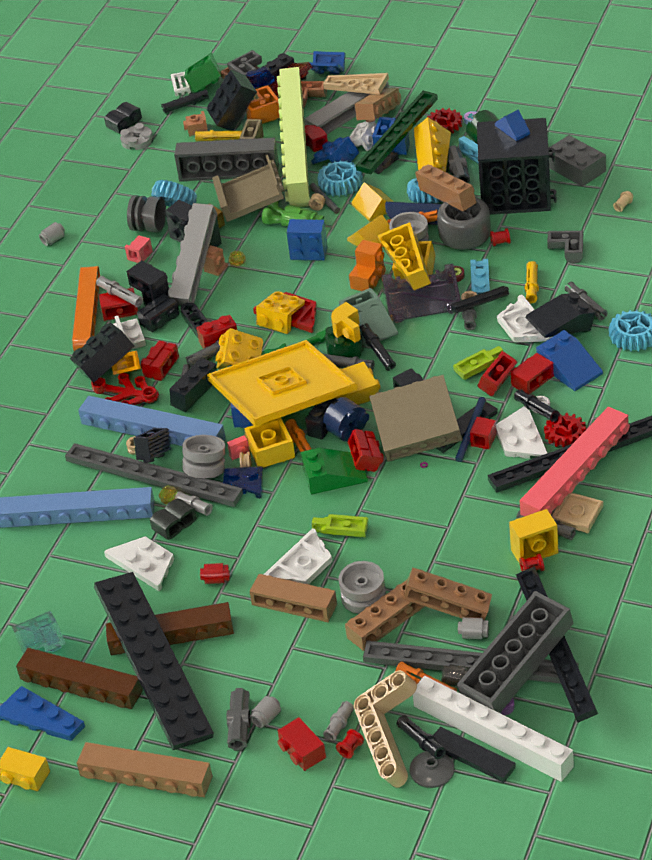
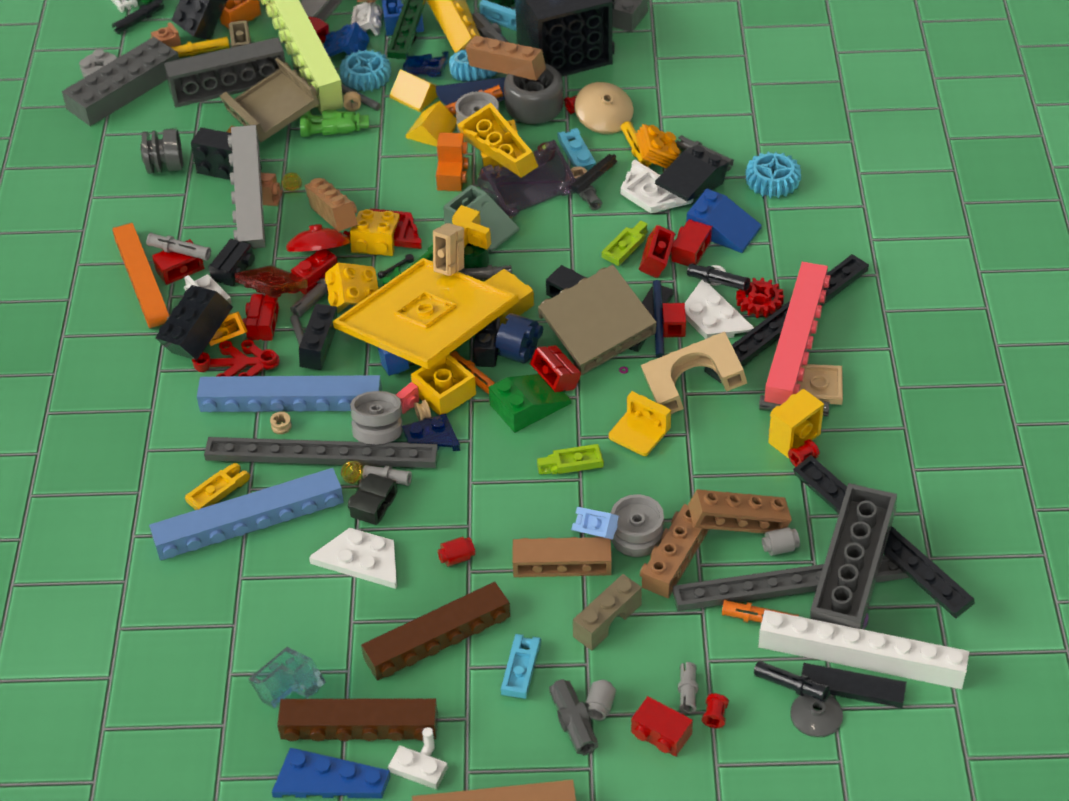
camera: 25 degrees left, 5 degrees up
light grey brick [39,222,65,246] -> none
black plate [94,572,214,750] -> none
black brick [104,102,142,134] -> none
coral brick [125,235,153,263] -> none
black brick [126,260,169,306] -> none
black brick [133,428,171,463] -> none
medium azure gear [151,180,197,207] -> none
black beam [180,302,208,338] -> none
white wing [263,528,333,584] -> none
blue brick [286,219,328,260] -> none
tan beam [354,670,417,788] -> none
black pin [359,323,396,371] -> none
clear smoke brick [441,664,471,687] -> none
dark grey brick [547,230,584,263] -> none
tan pin [613,191,633,212] -> none
none -> dark grey brick [62,37,179,126]
none -> yellow hinge [185,462,250,510]
none -> clear red plate [235,265,308,298]
none -> red dish [286,224,350,252]
none -> medium nougat brick [305,178,358,232]
none -> black hinge [378,254,414,279]
none -> white plate [388,728,448,790]
none -> clear blue wing [403,52,449,77]
none -> tan brick [433,223,464,276]
none -> medium azure plate [501,634,541,699]
none -> light blue plate [571,507,619,540]
none -> dark tan arch [573,574,642,651]
none -> tan dish [574,82,633,134]
none -> yellow bracket [609,391,671,456]
none -> light orange brick [635,124,680,169]
none -> tan arch [641,331,747,414]

